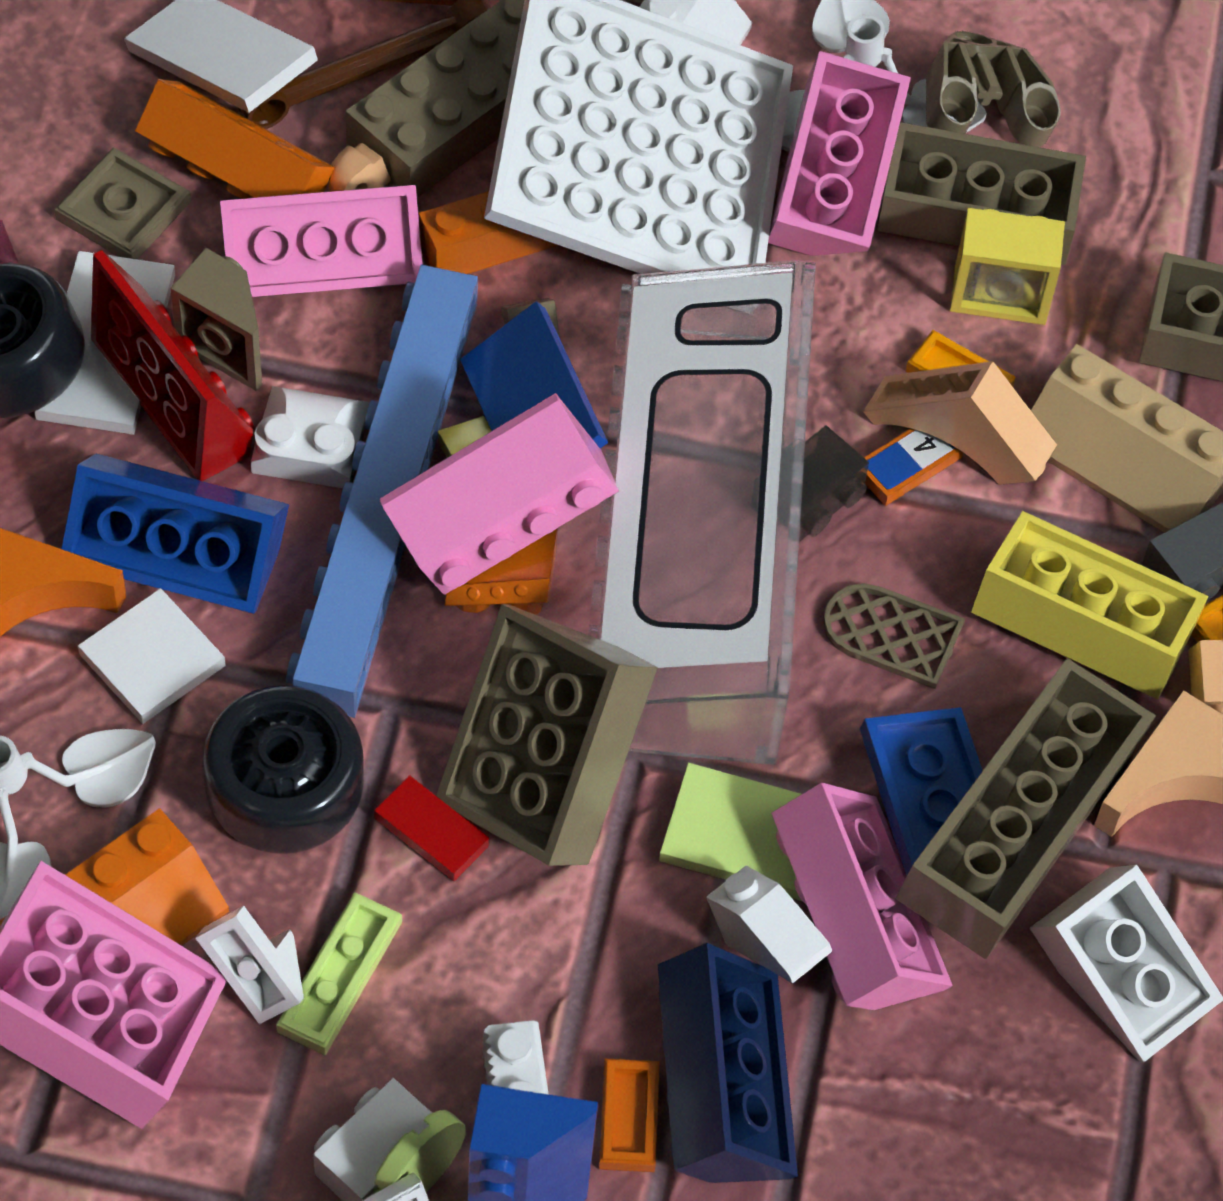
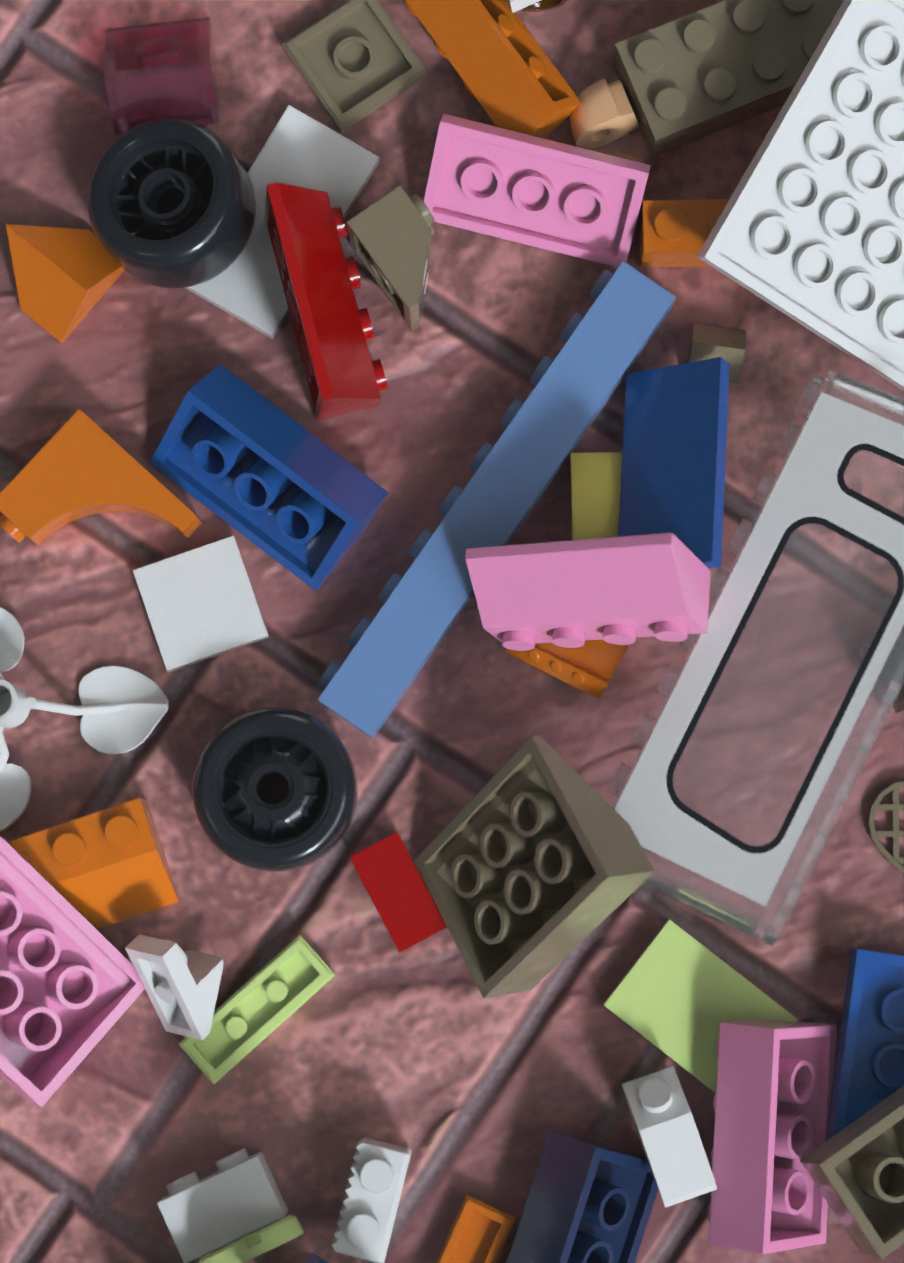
camera: 30 degrees right, 25 degrees up
white slope [251,386,370,488] -> none

